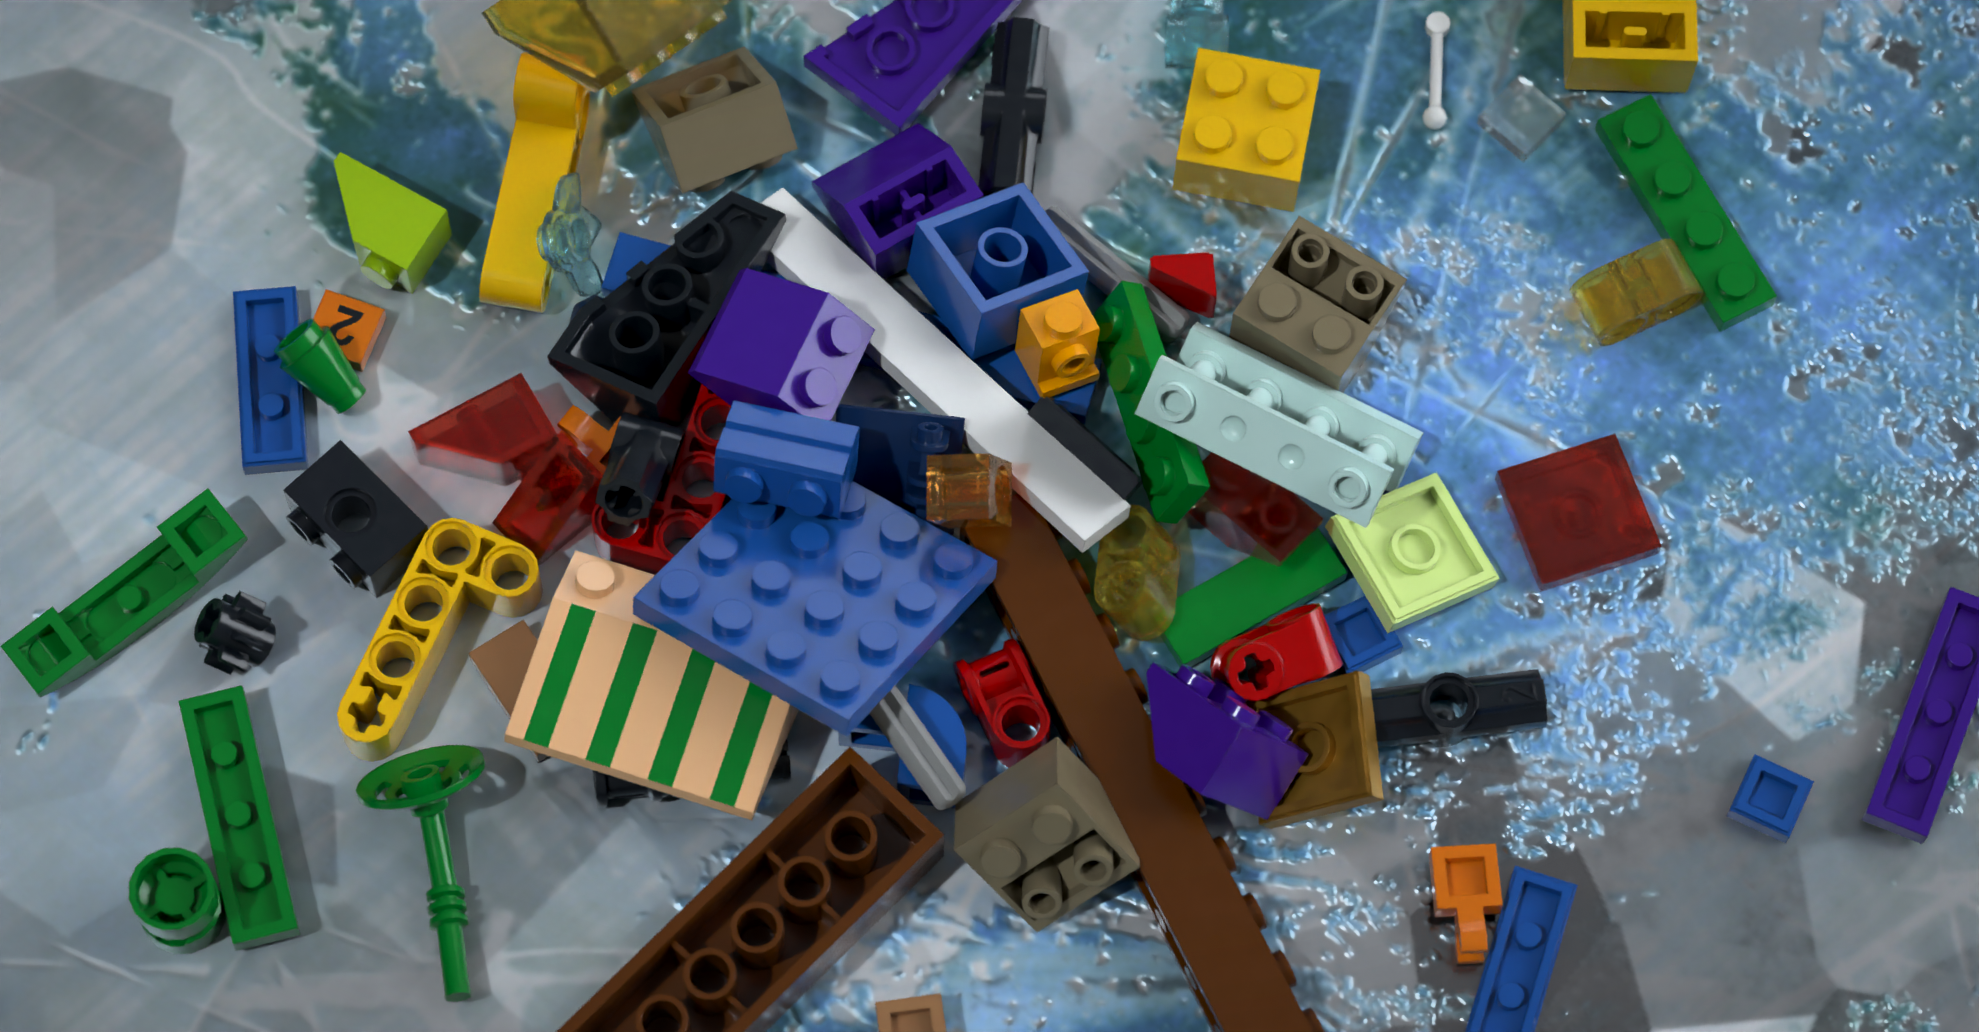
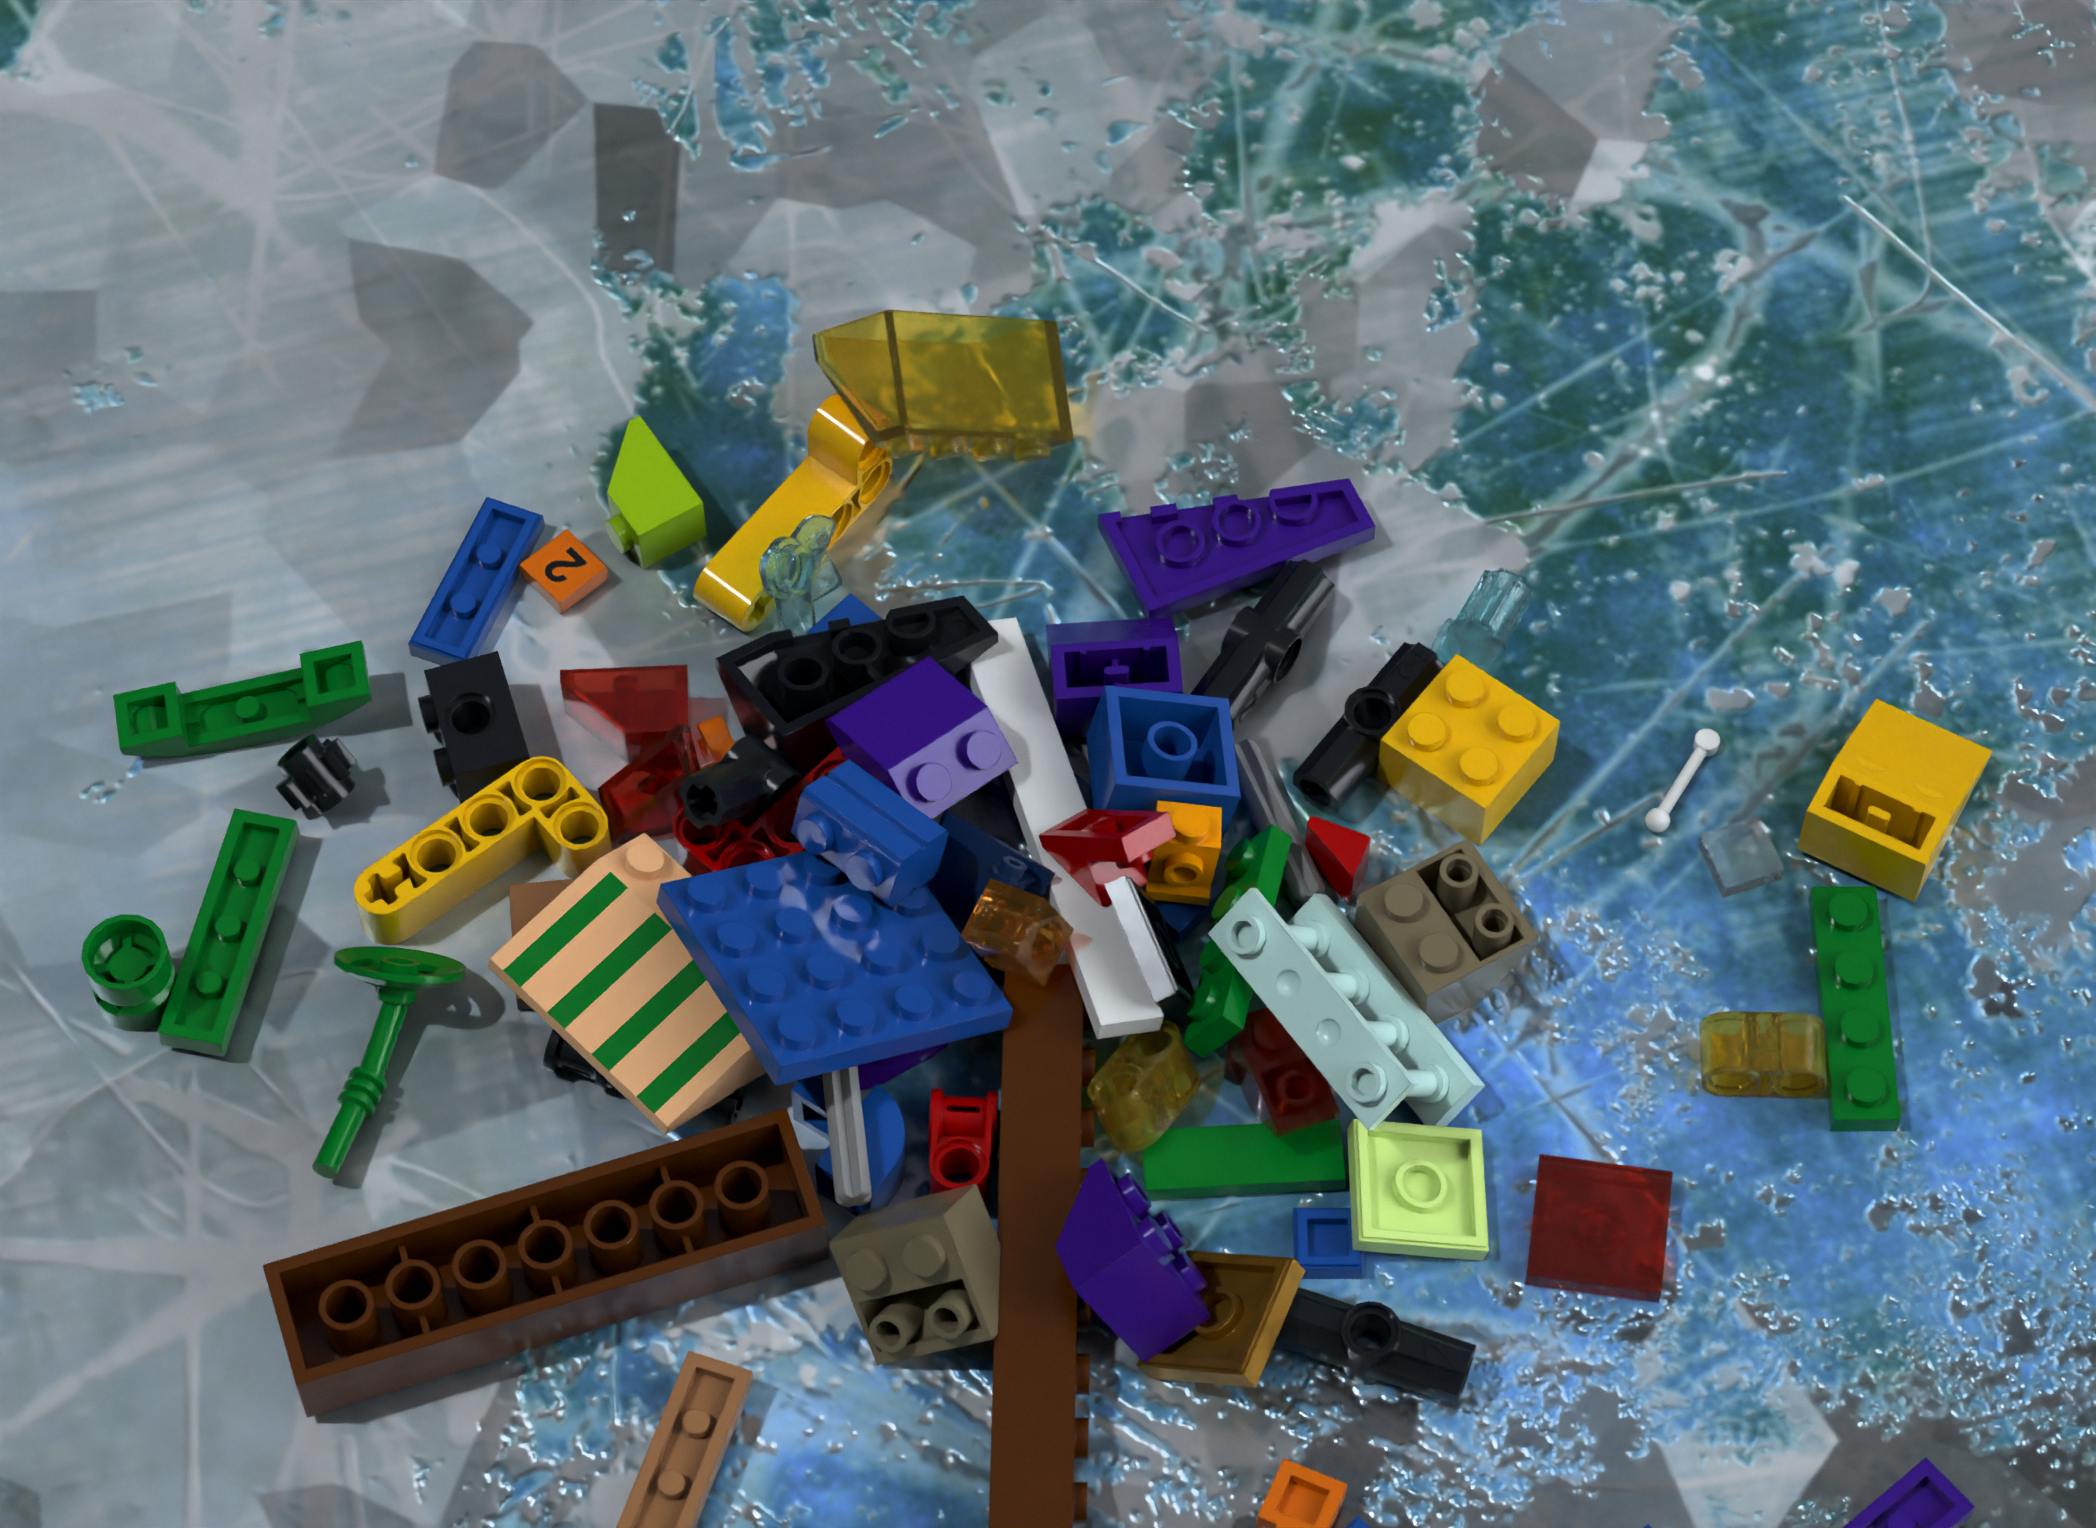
camera: 30 degrees right, 10 degrees down
green cone [274,318,366,414] -> none
dark tan slope [631,46,798,194] -> none
red piece [1210,603,1343,701] -> none
none -> red slope [1039,809,1176,907]
none -> black piece [1293,642,1445,812]

